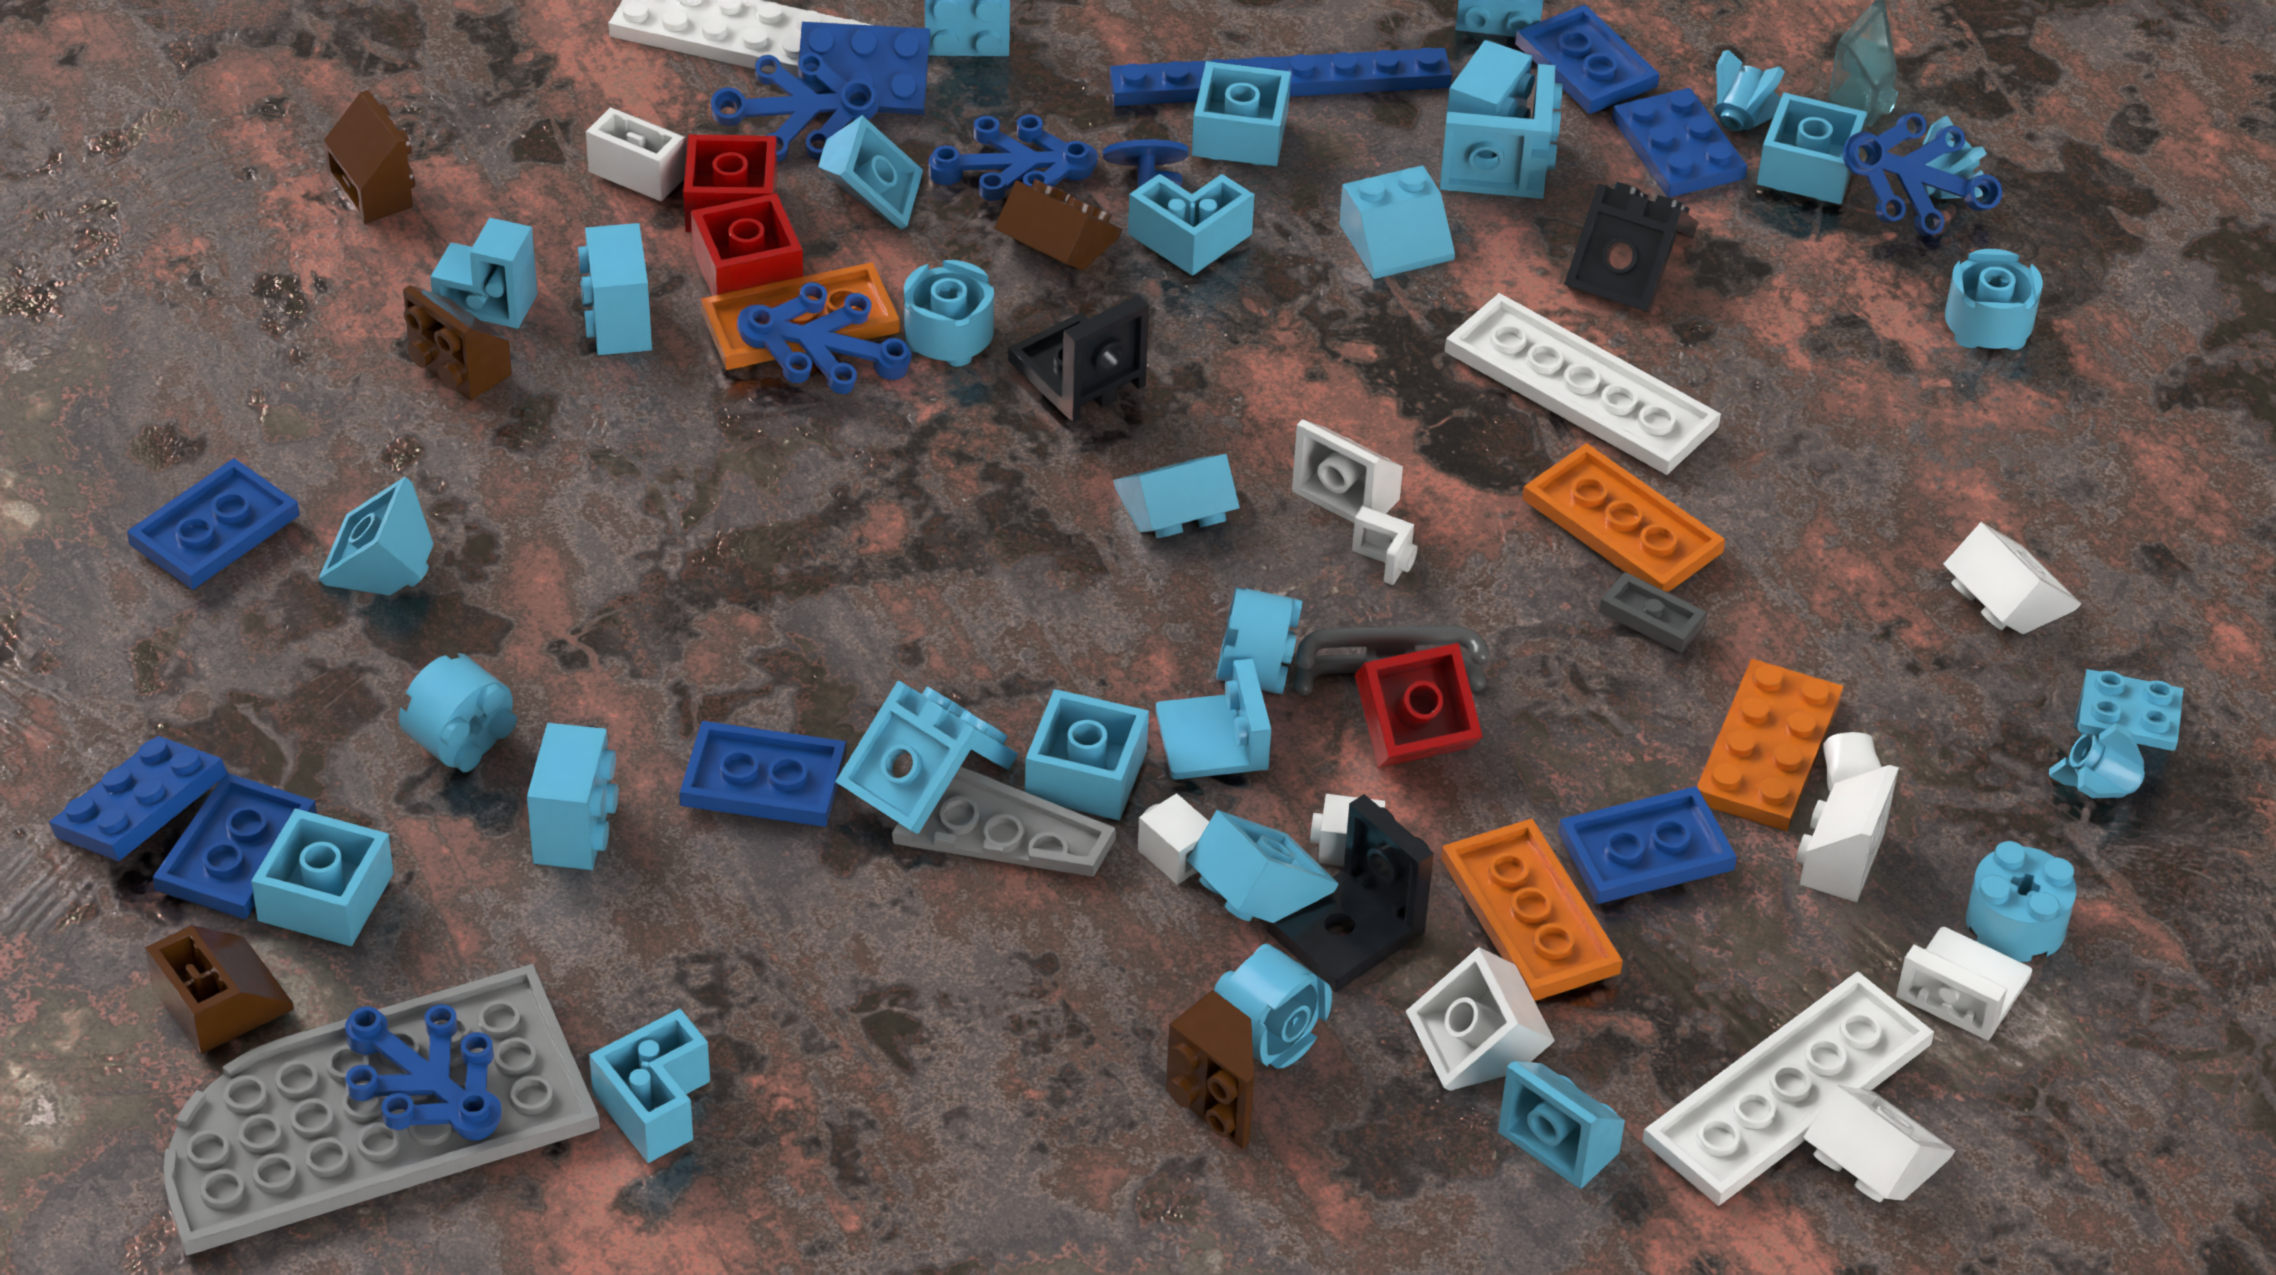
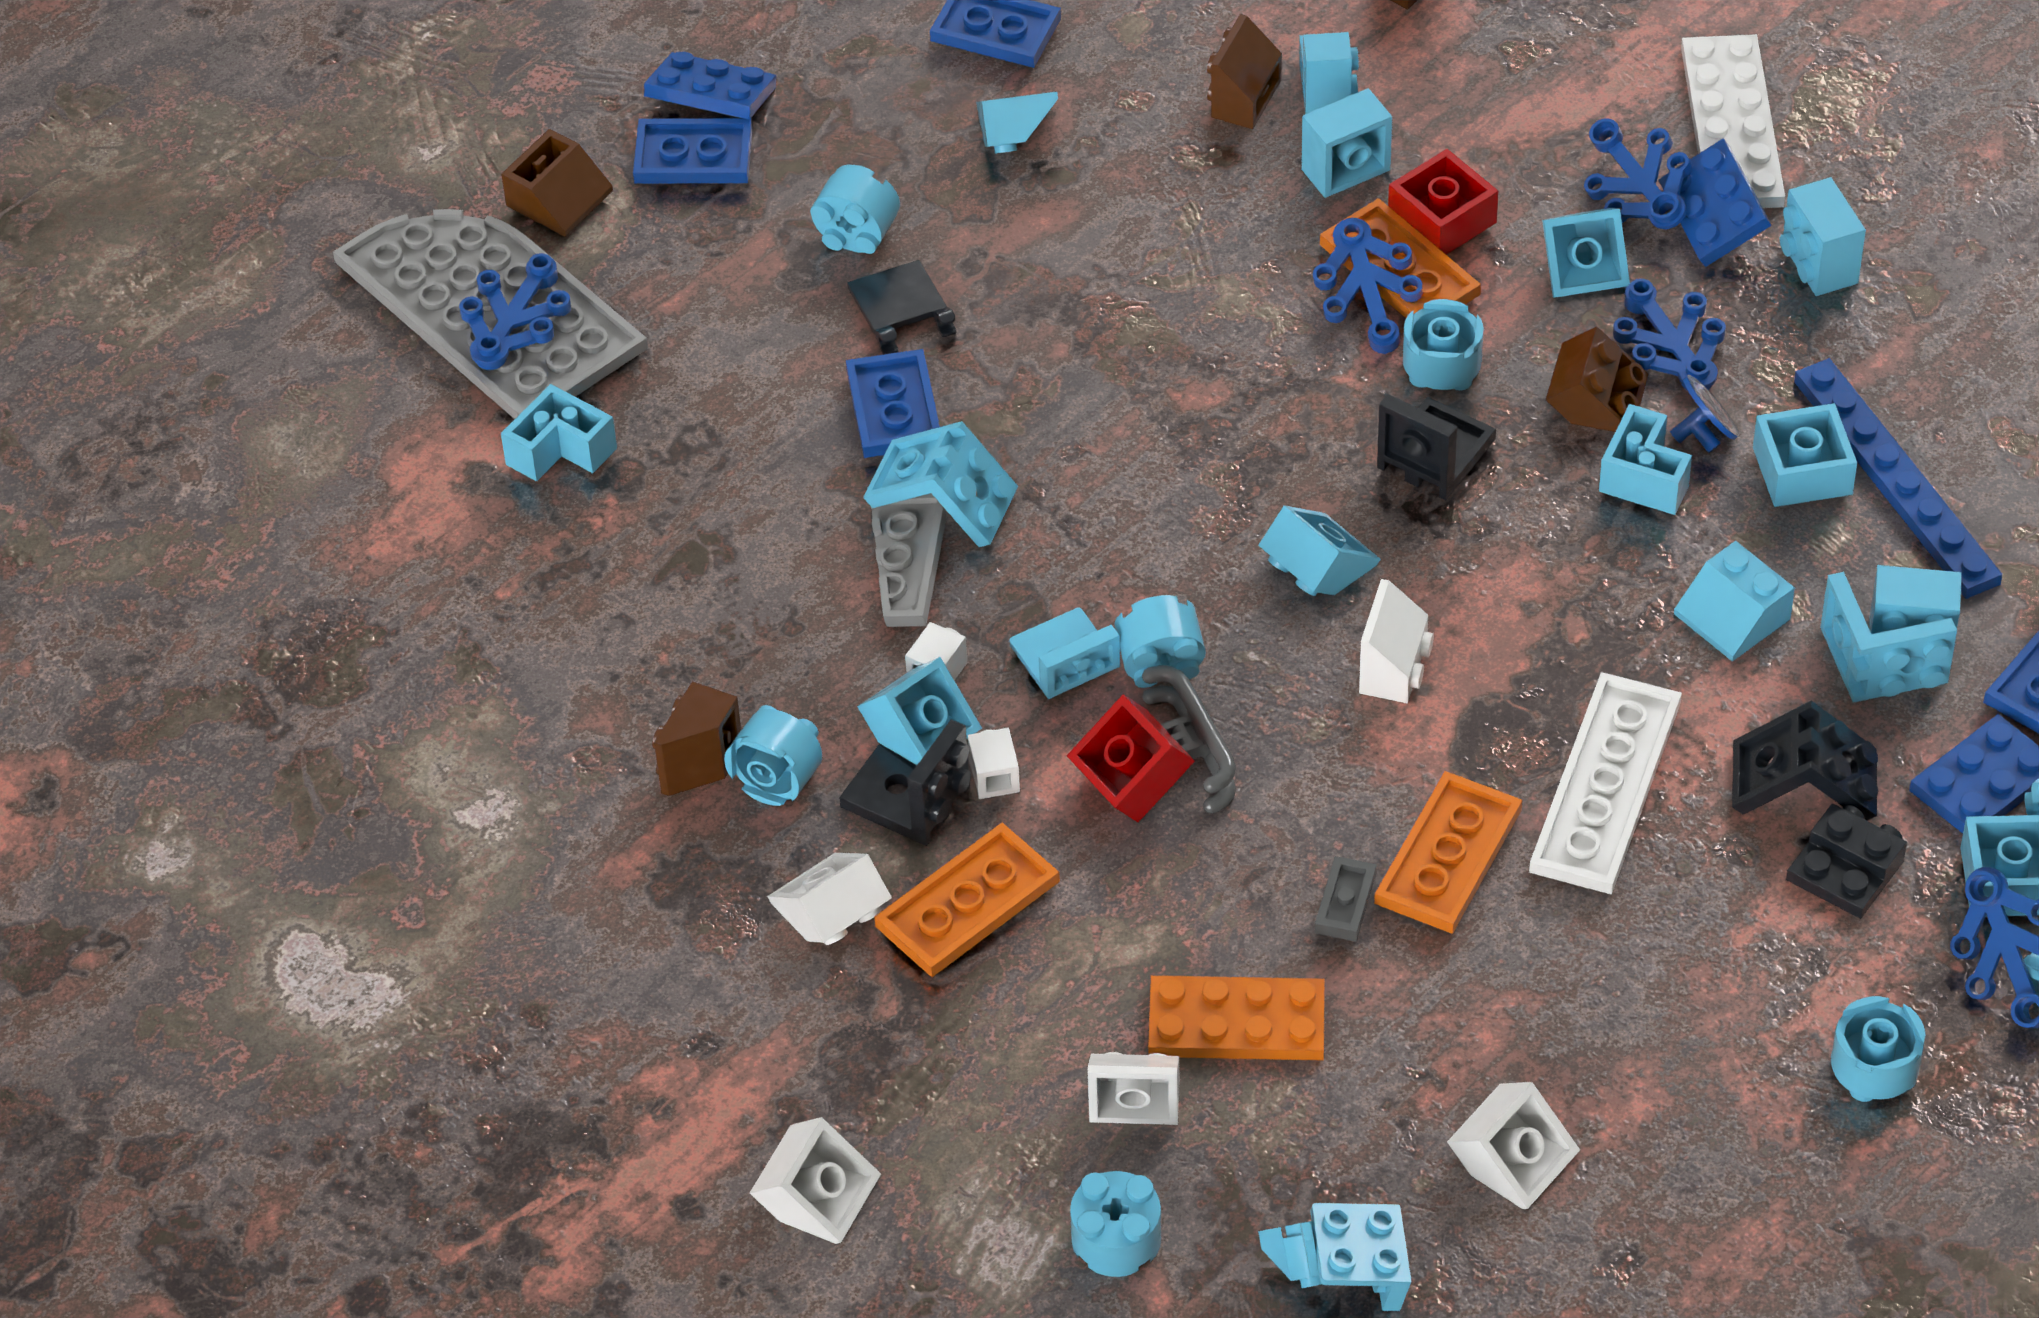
camera: 75 degrees right, 5 degrees up
medium azure brick [251,808,394,947] -> none
medium azure brick [527,723,619,870] -> none
white slope [586,107,688,202] -> none
red brick [683,134,778,232] -> none
medium azure brick [1025,689,1149,821] -> none
white bracket [1352,506,1418,585] -> none
medium azure slope [1498,1061,1625,1190] -> none
blue plate [1558,786,1737,904] -> none
white plate [1642,971,1934,1206] -> none
white piece [1822,732,1882,792] -> none
white bracket [1896,927,2032,1041] -> none
none -> black flag [847,260,957,355]
none -> black plate [1786,803,1907,919]

